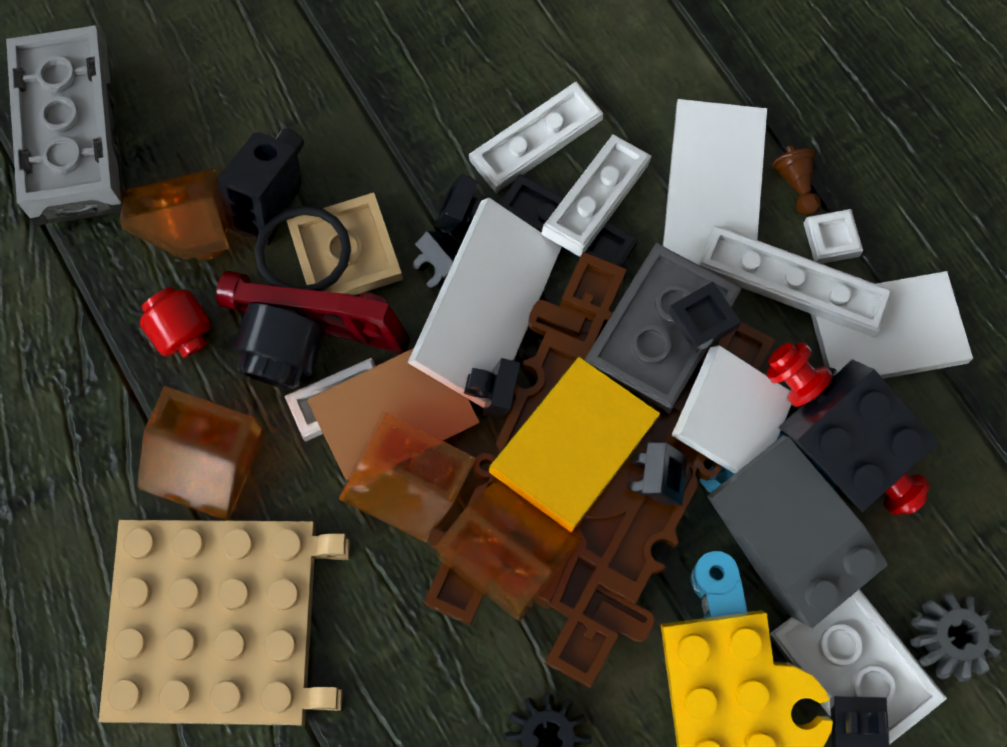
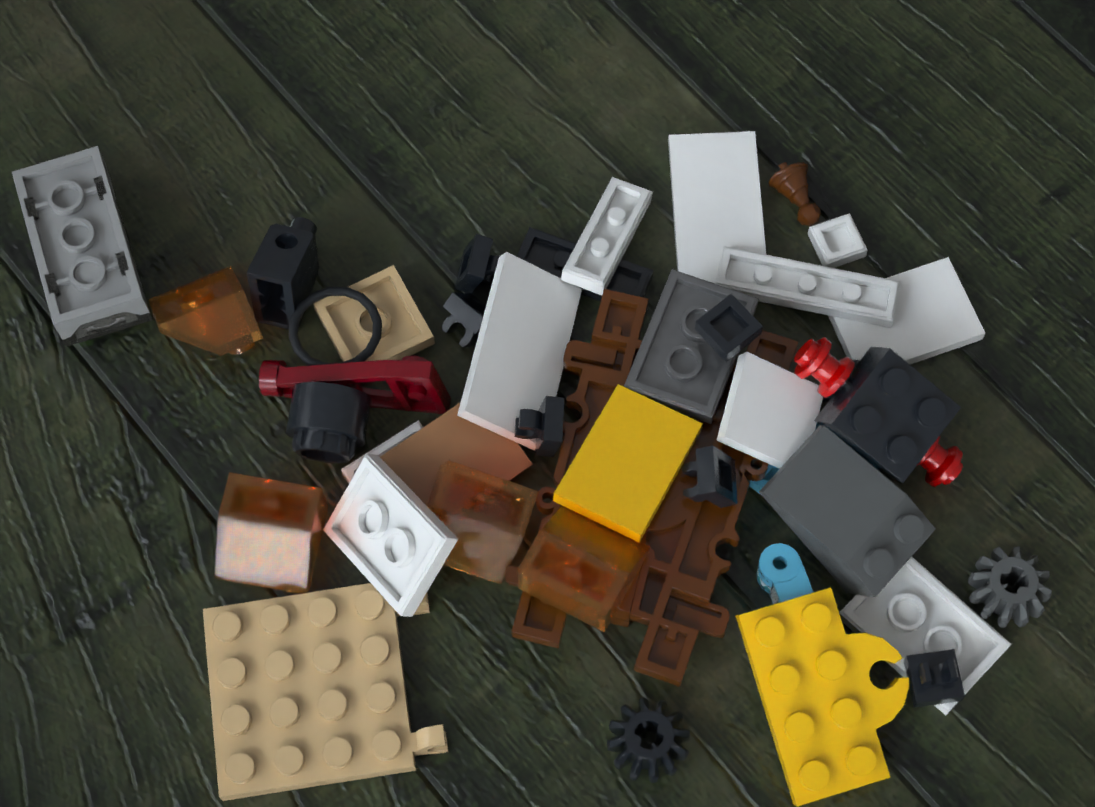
camera: 10 degrees left, 5 degrees down
red head [139,286,212,359] -> none
white tile [469,82,603,193] -> none
none -> white tile [323,454,458,617]

